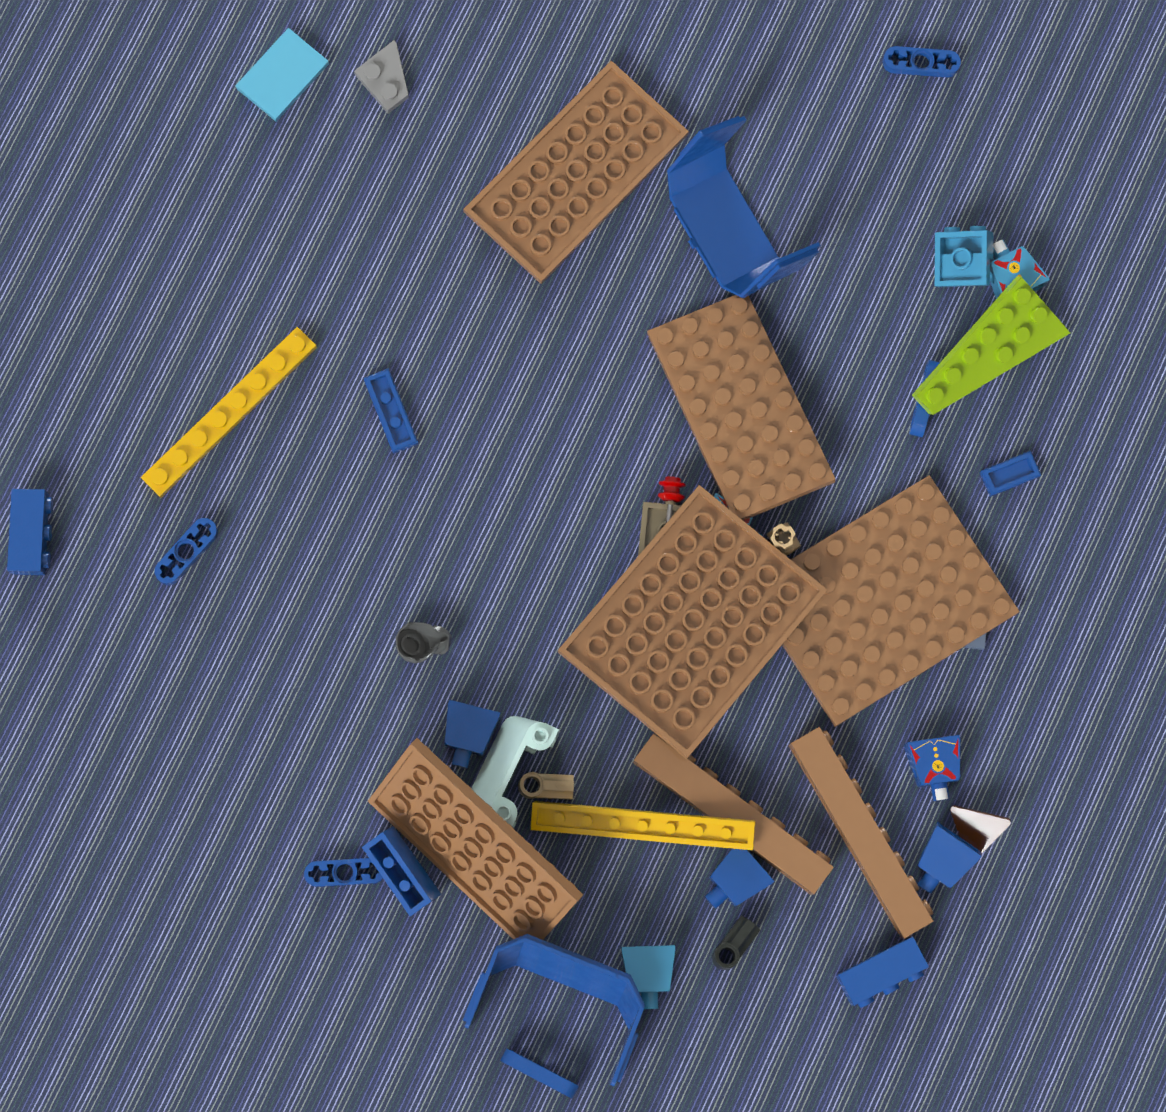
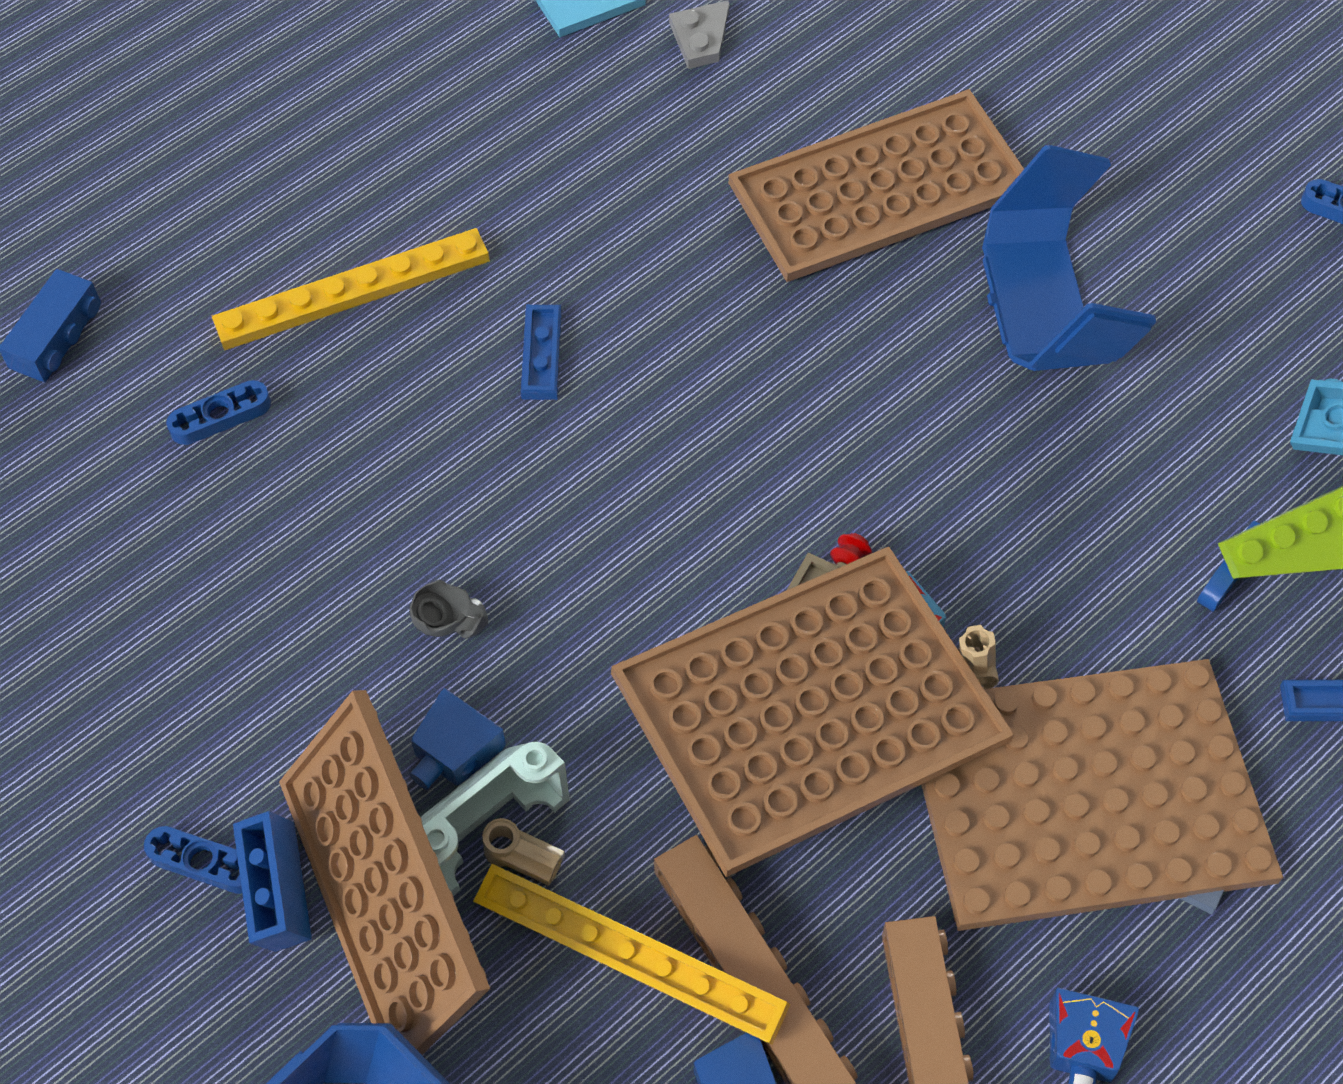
camera: 30 degrees right, 20 degrees down
medium nougat plate [647,295,836,521] -> none

